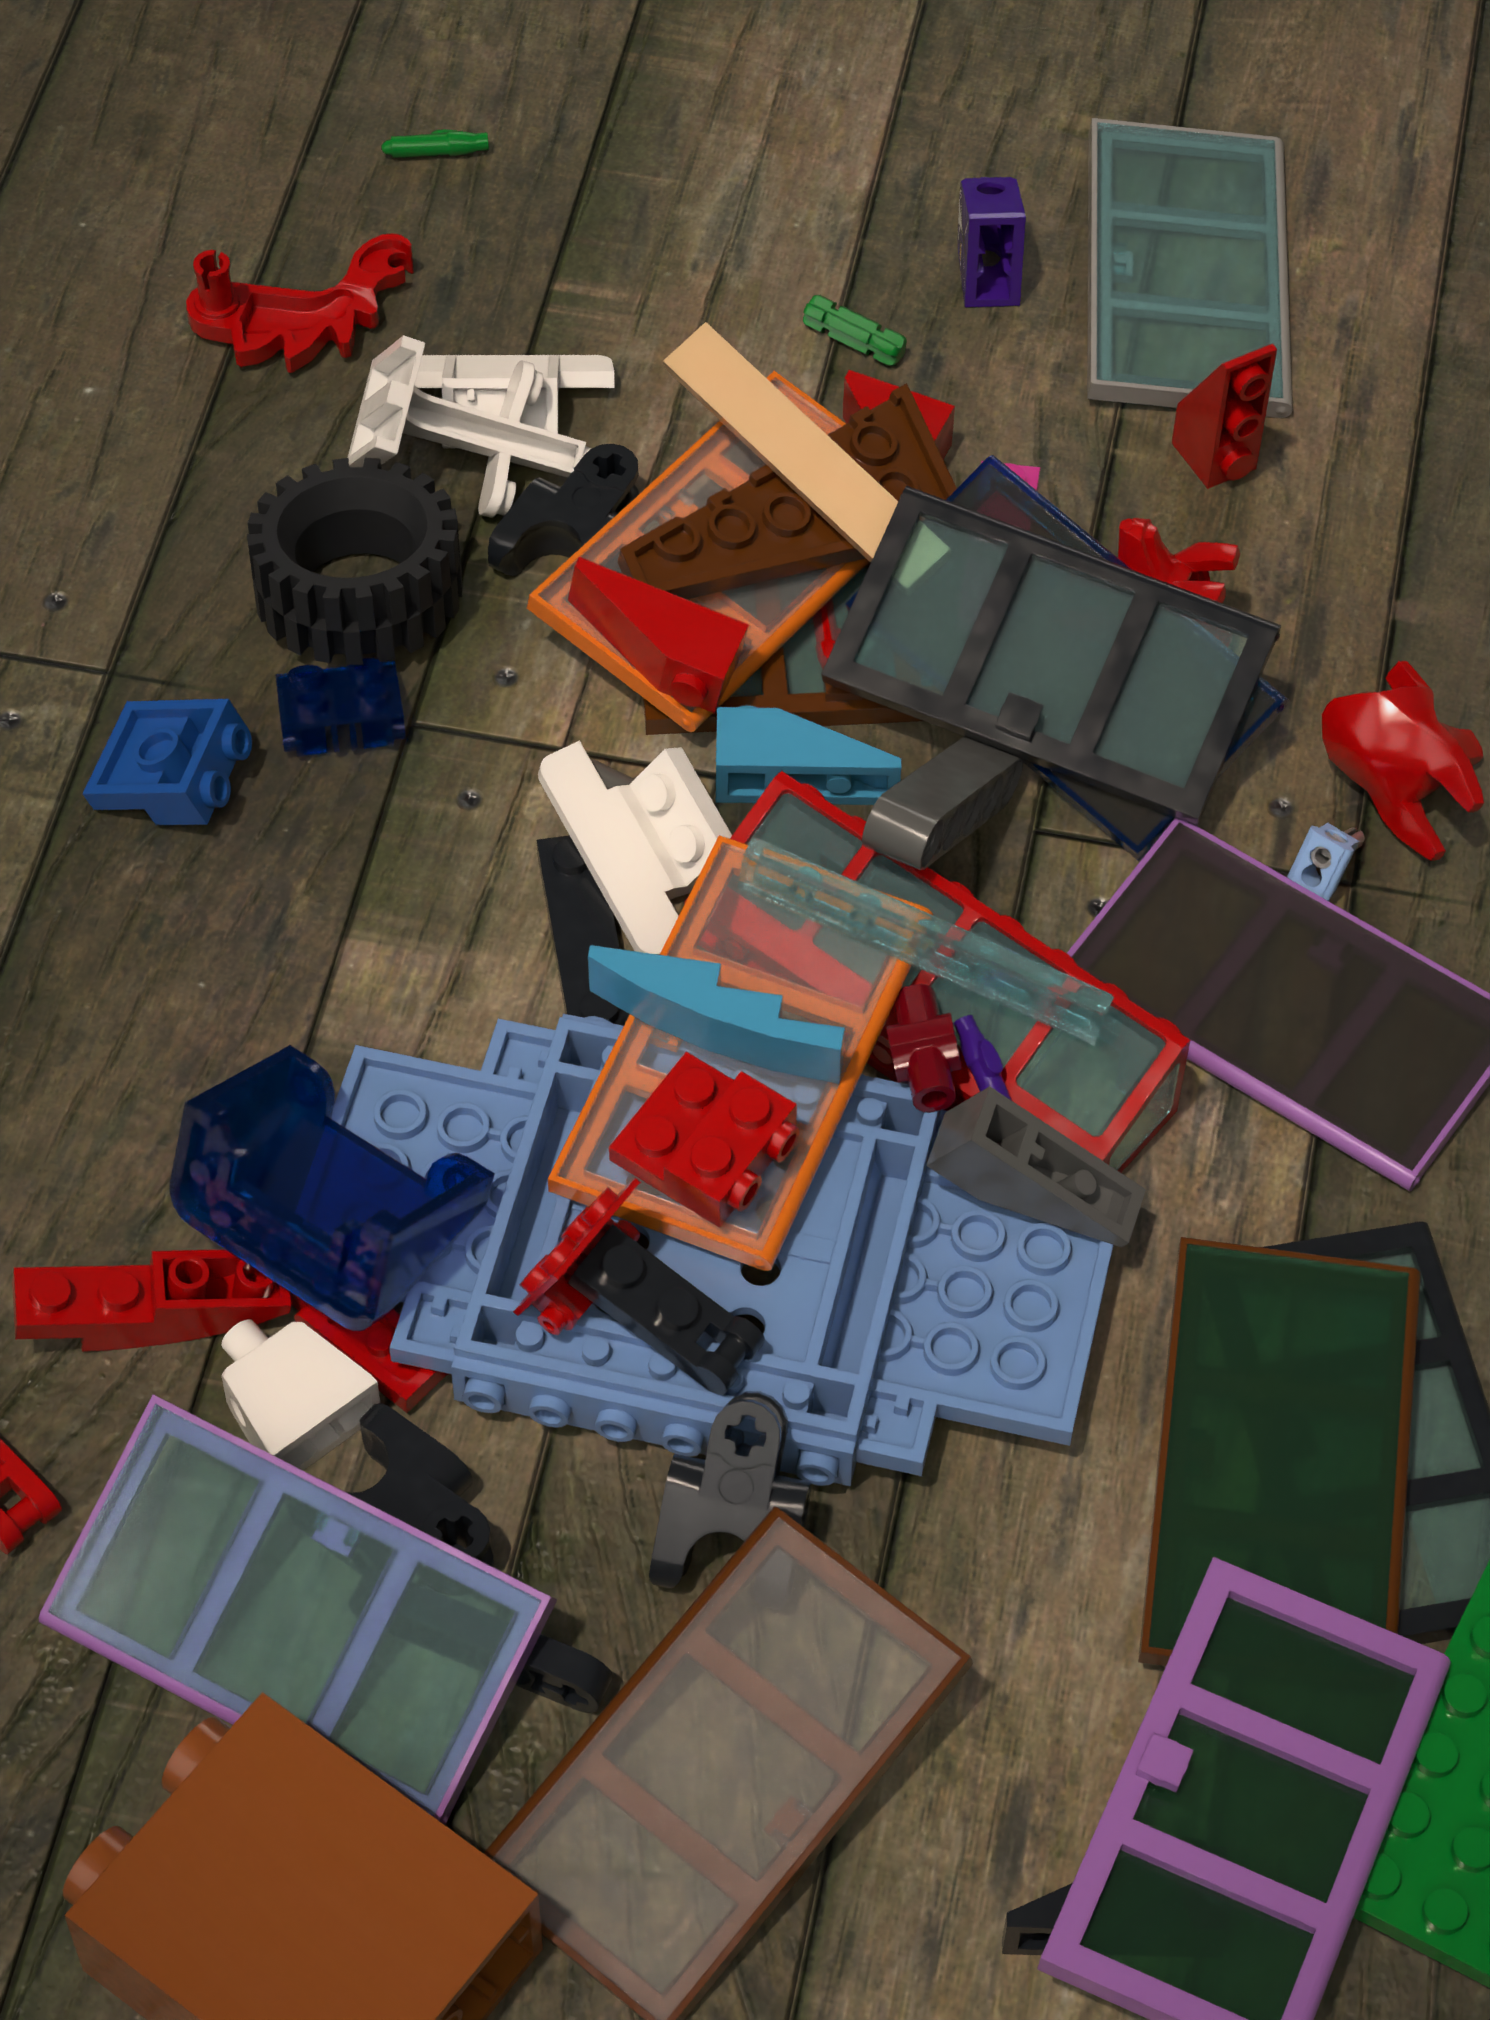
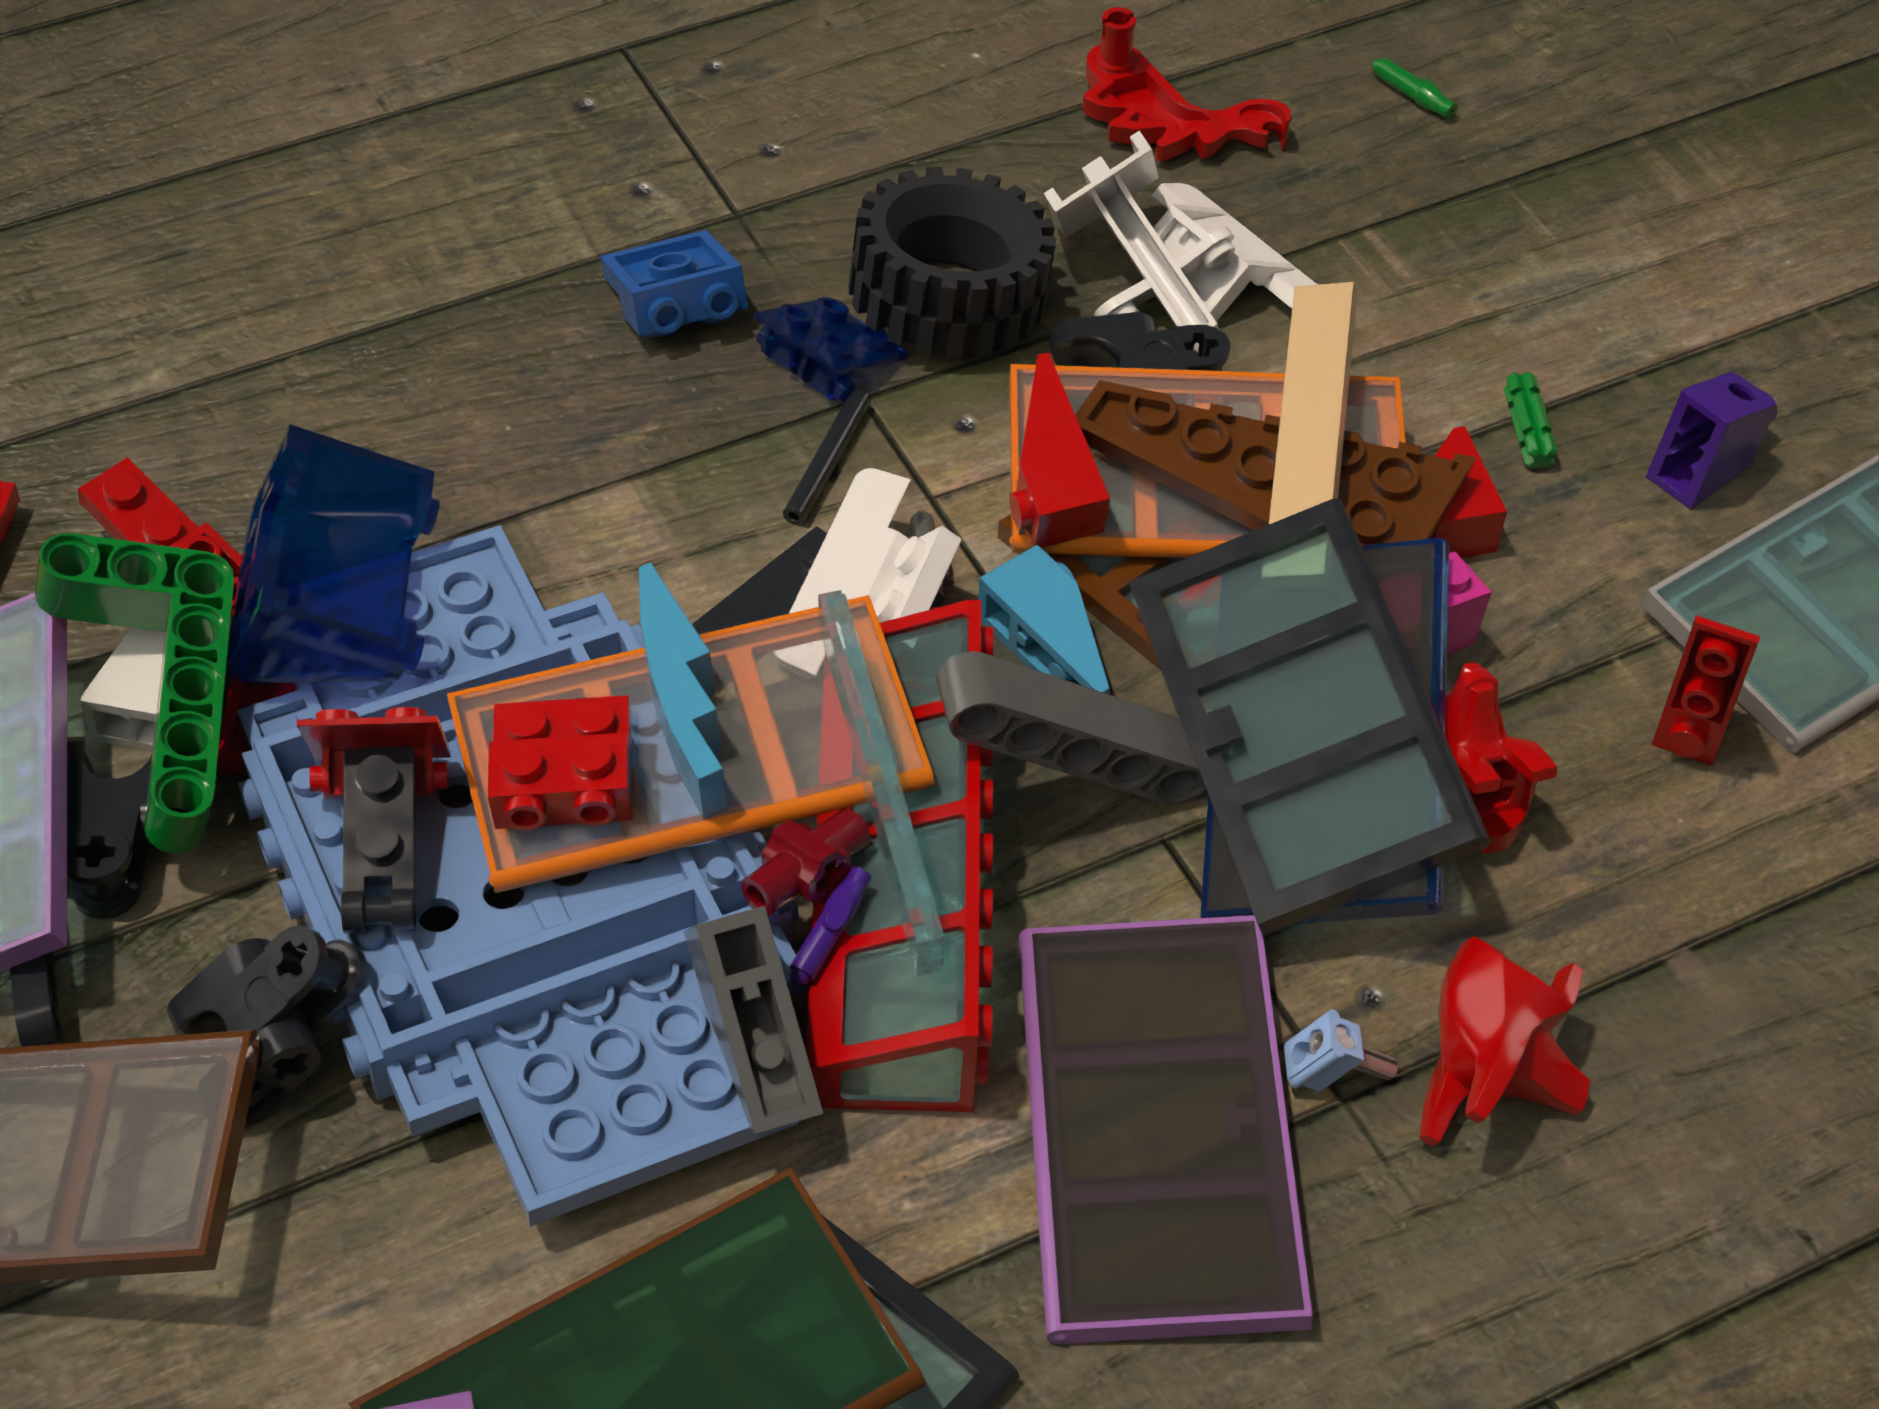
camera: 50 degrees right, 5 degrees down
none -> green beam [35,533,234,854]
none -> black piece [783,389,871,525]

